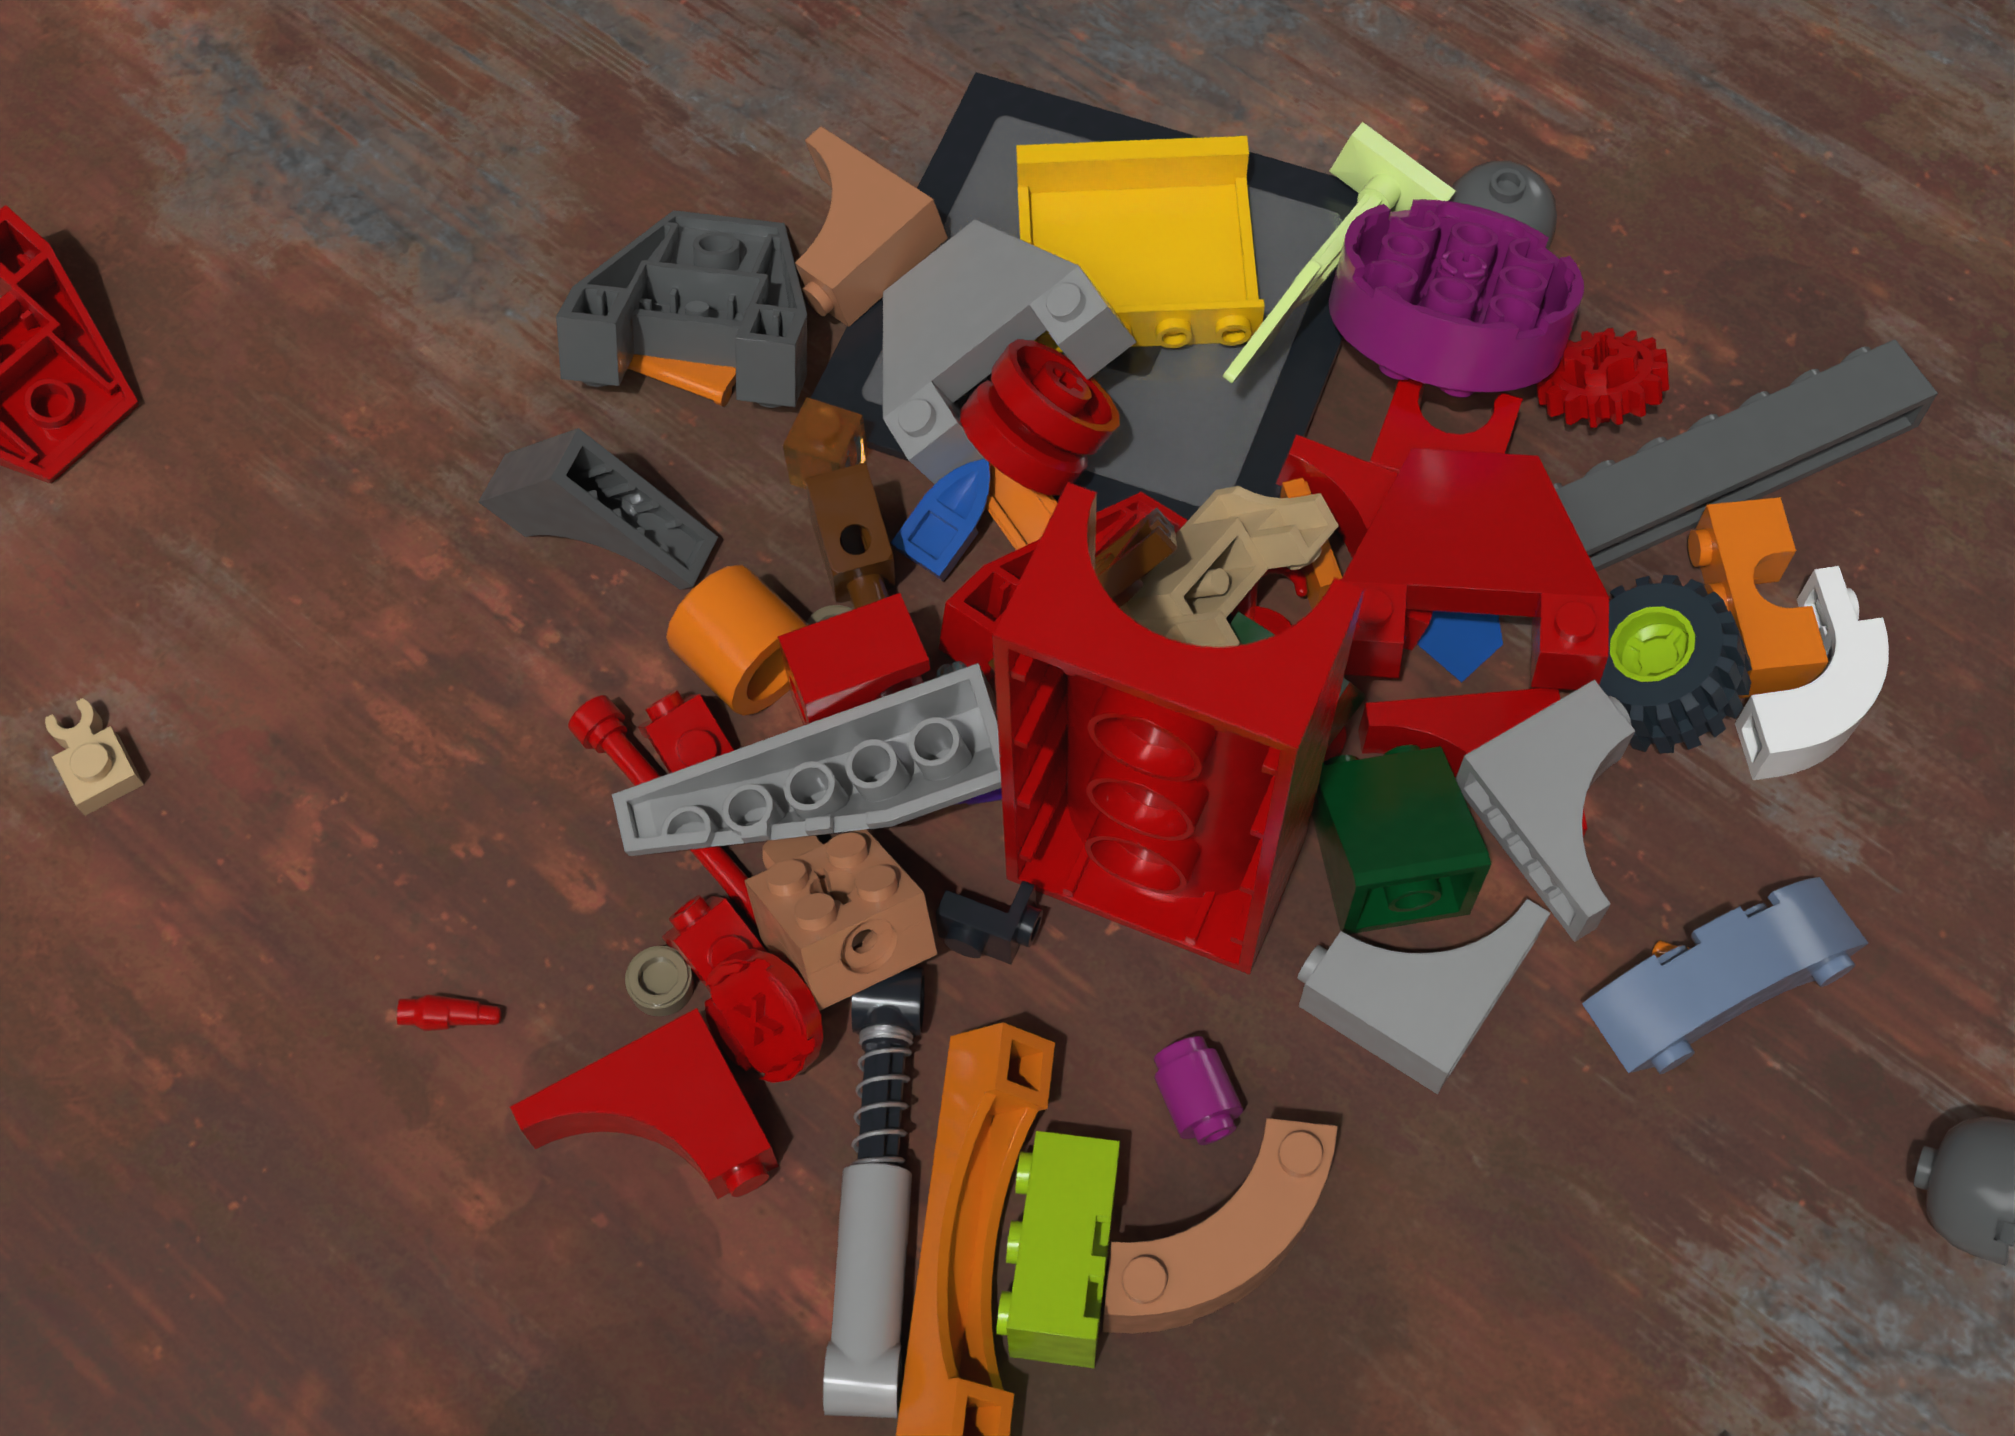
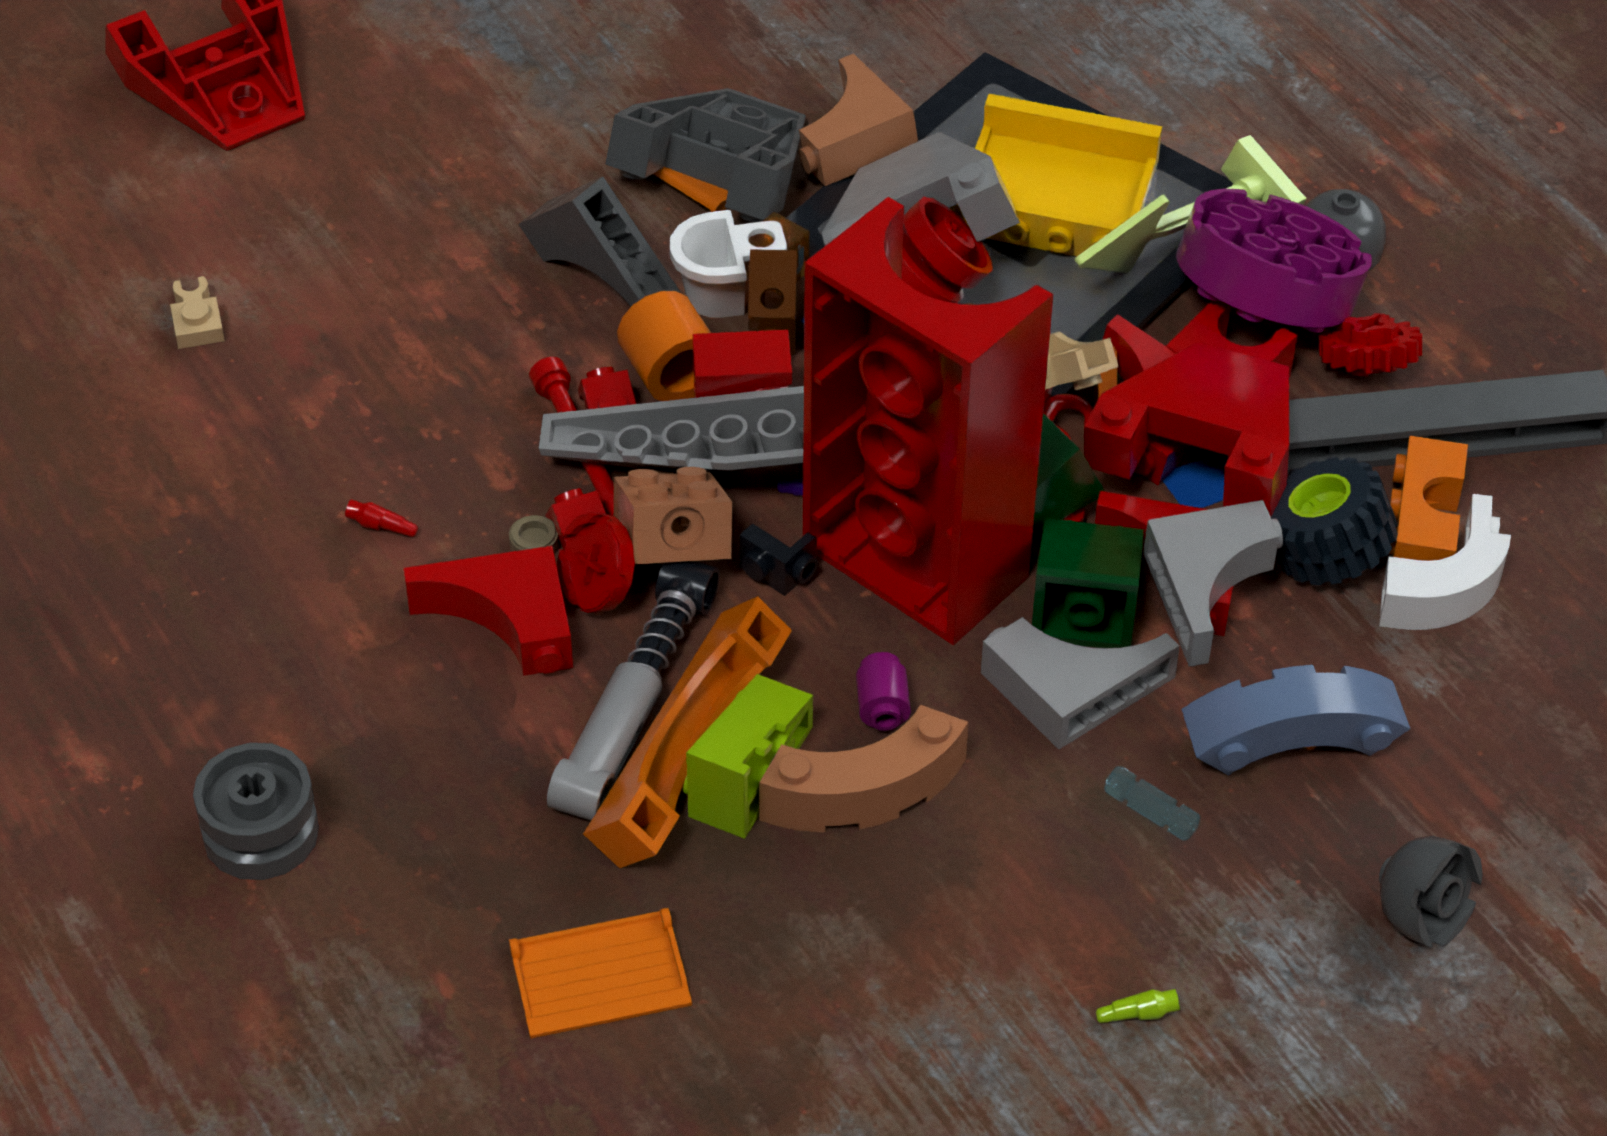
camera: 15 degrees right, 15 degrees down
none -> white container [670,210,787,318]
none -> clear light blue axle [1104,766,1200,840]

